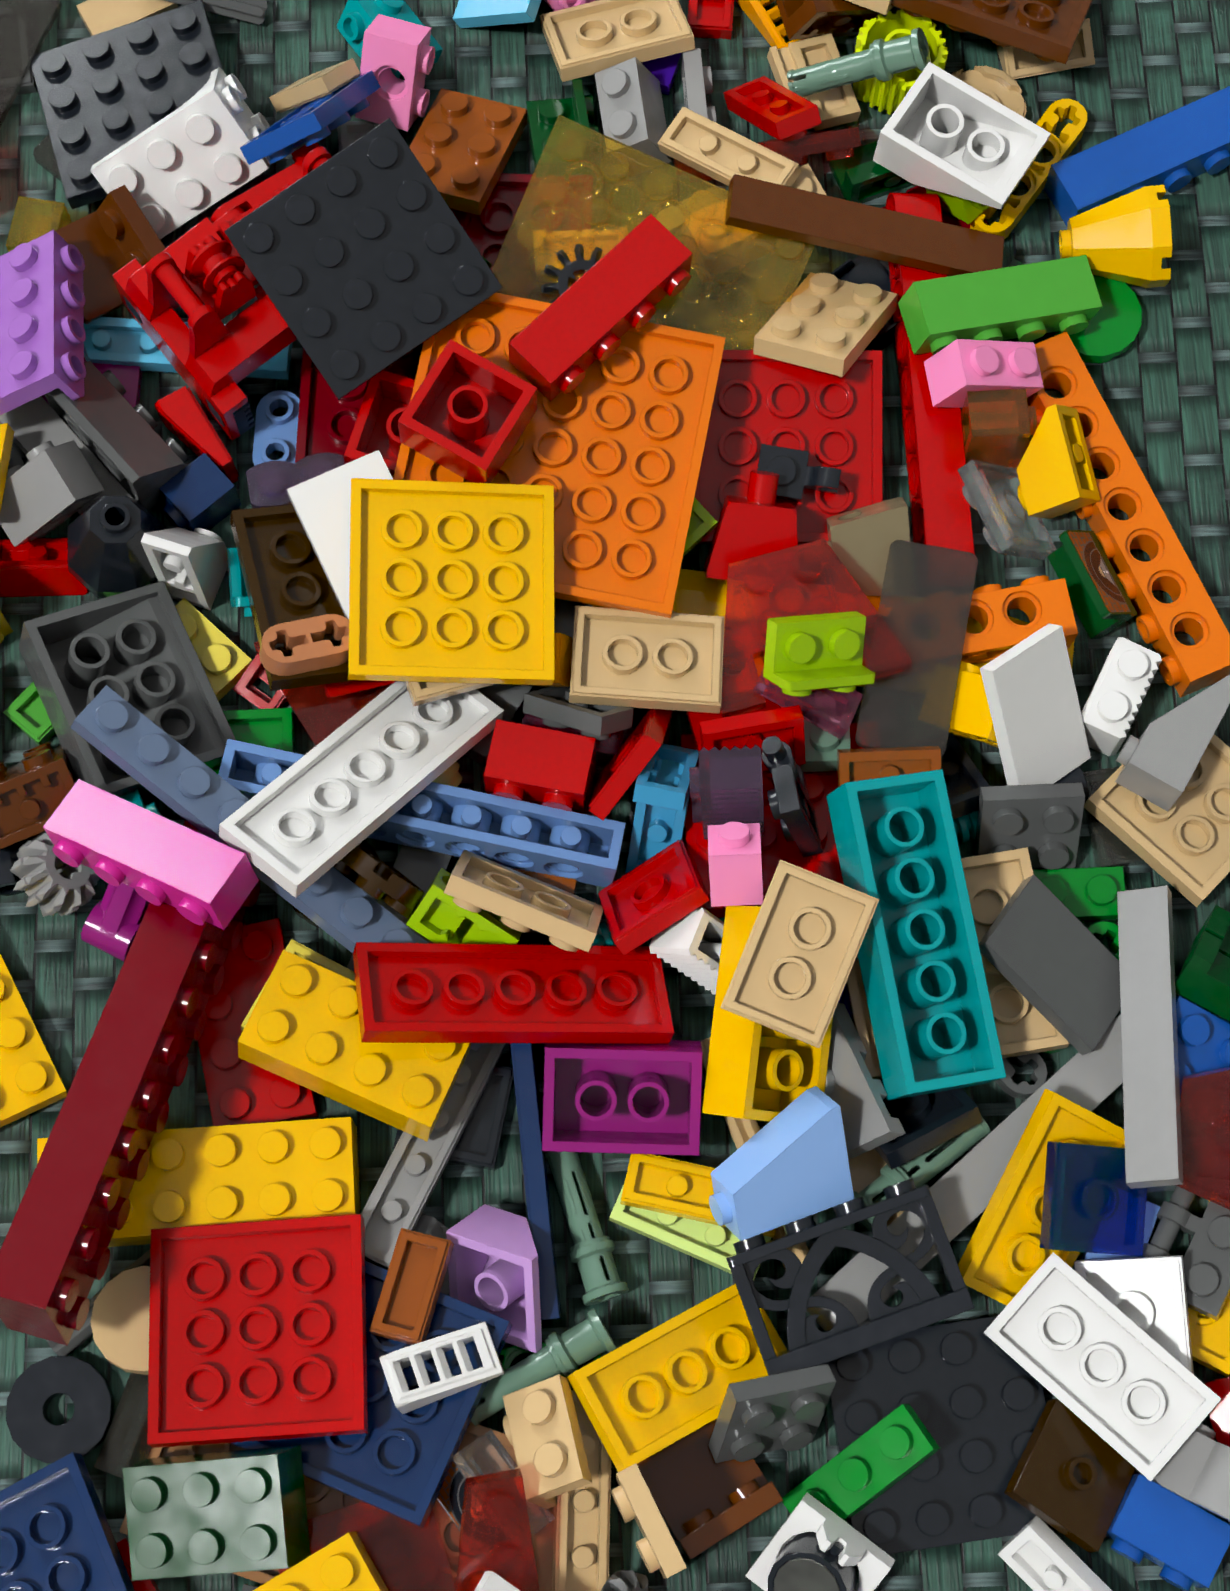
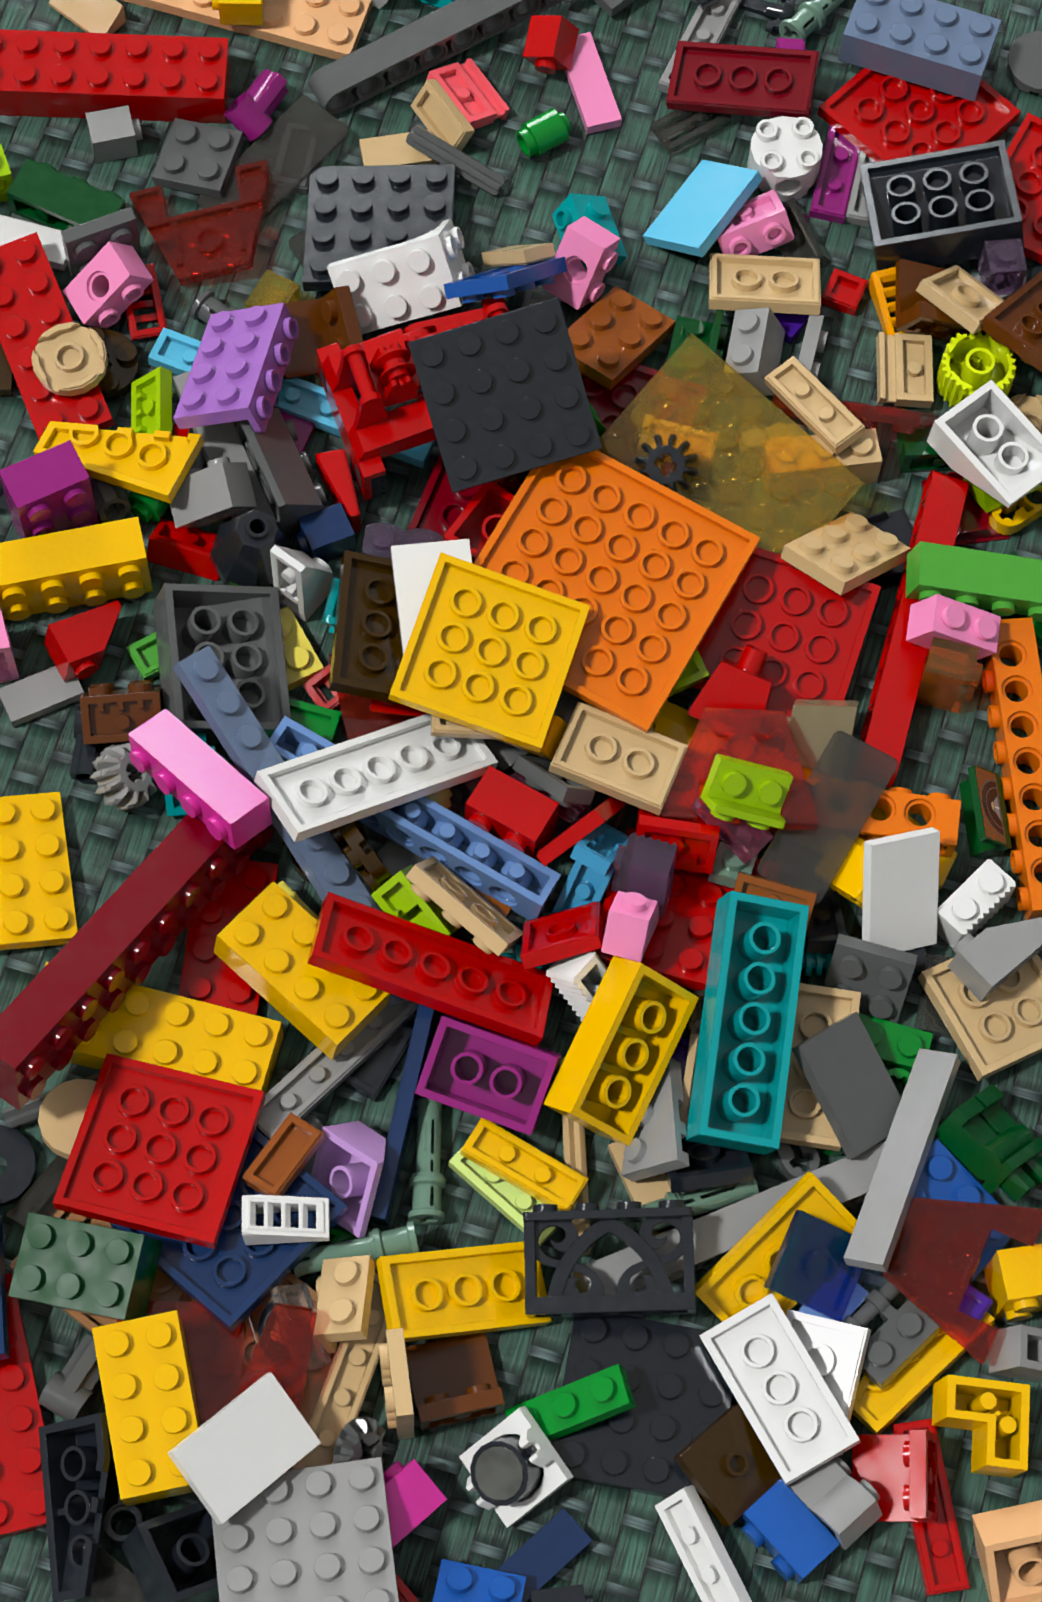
camera: 15 degrees right, 5 degrees down
magenta piece [81,883,150,962] -> none
medium blue plate [252,390,300,485] -> none
nougat beam [259,614,349,676] -> none
red brick [398,339,537,483] -> none
red brick [509,214,693,402] -> none
dark grey plate [708,1364,836,1463] -> none
light blue slope [709,1086,854,1241] -> none
tan tile [720,859,879,1048] -> none
red plate [723,76,822,142] -> none
reddish brown tile [725,174,1004,276] -> none
black plate [757,444,841,502] -> none
black plate [762,736,823,858] -> none
sand green pin [787,27,931,97] -> none
clear plate [958,460,1057,561] -> none
yellow slope [1017,404,1101,519] -> none

